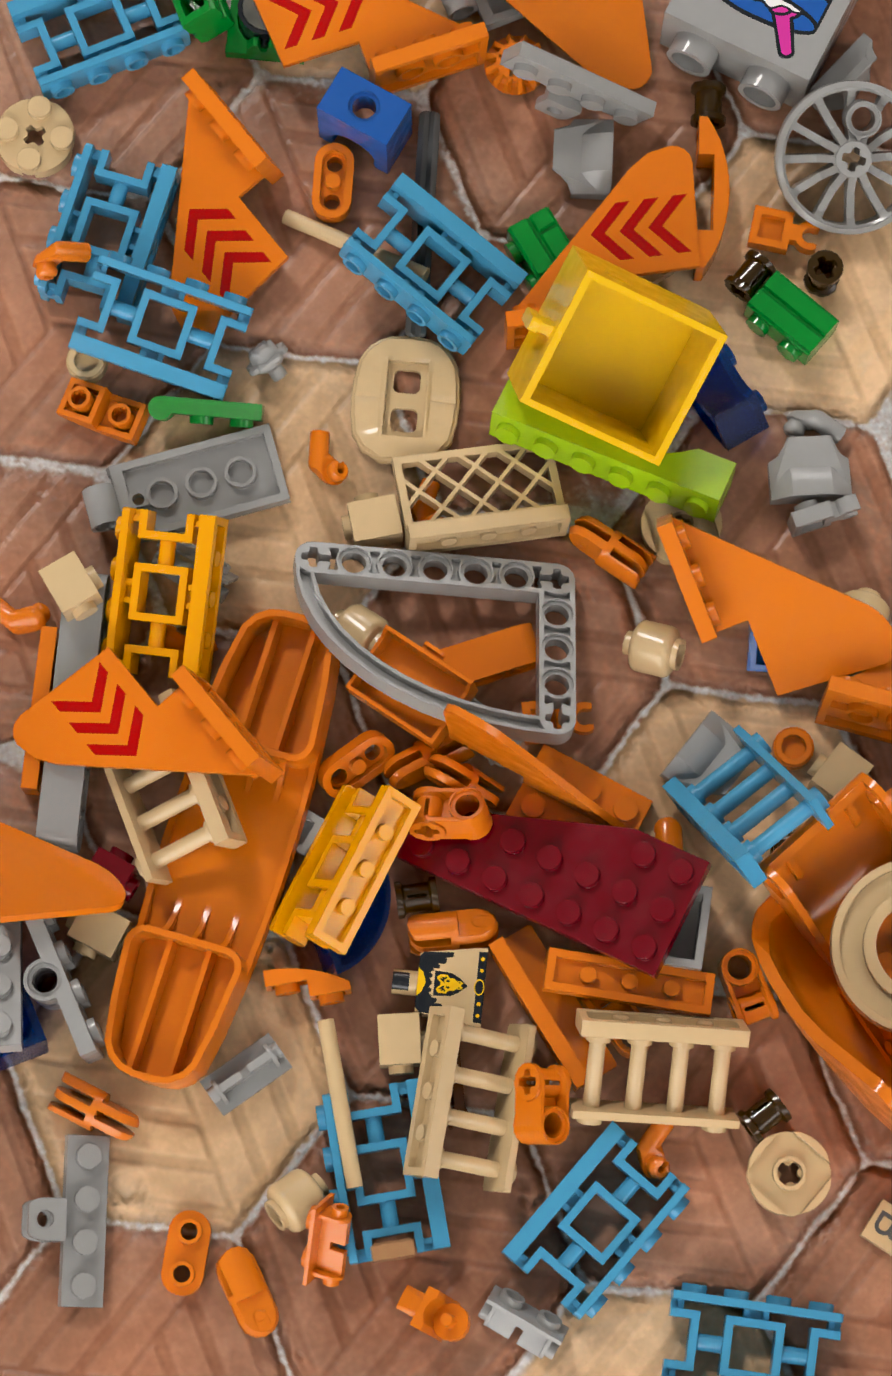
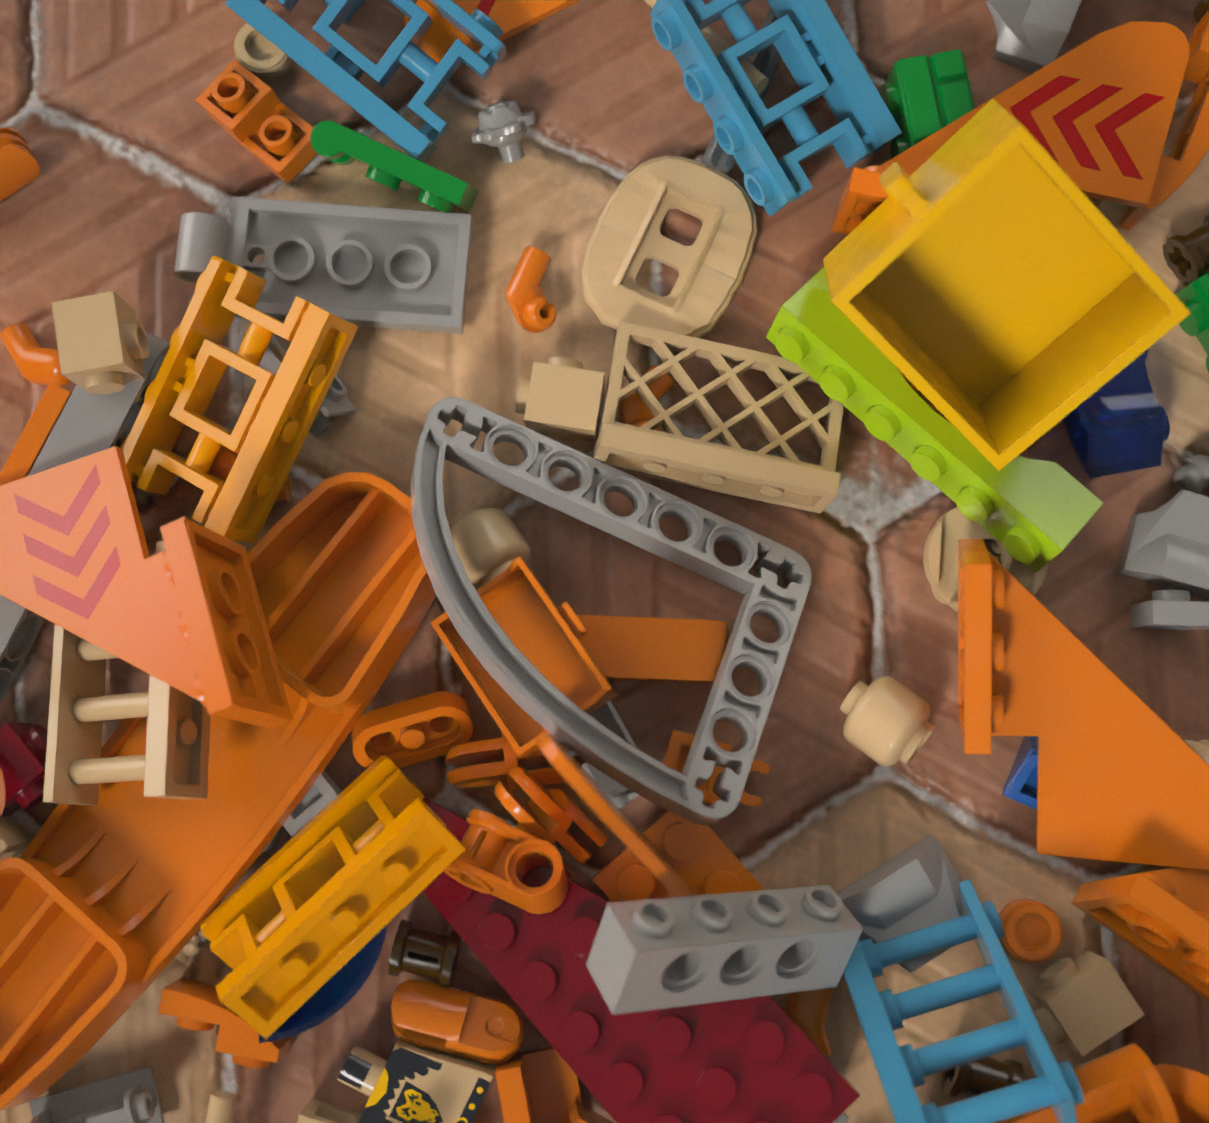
camera: 20 degrees right, 5 degrees up
orange arm [569,515,656,589] -> none
none -> light grey brick [586,885,863,1015]

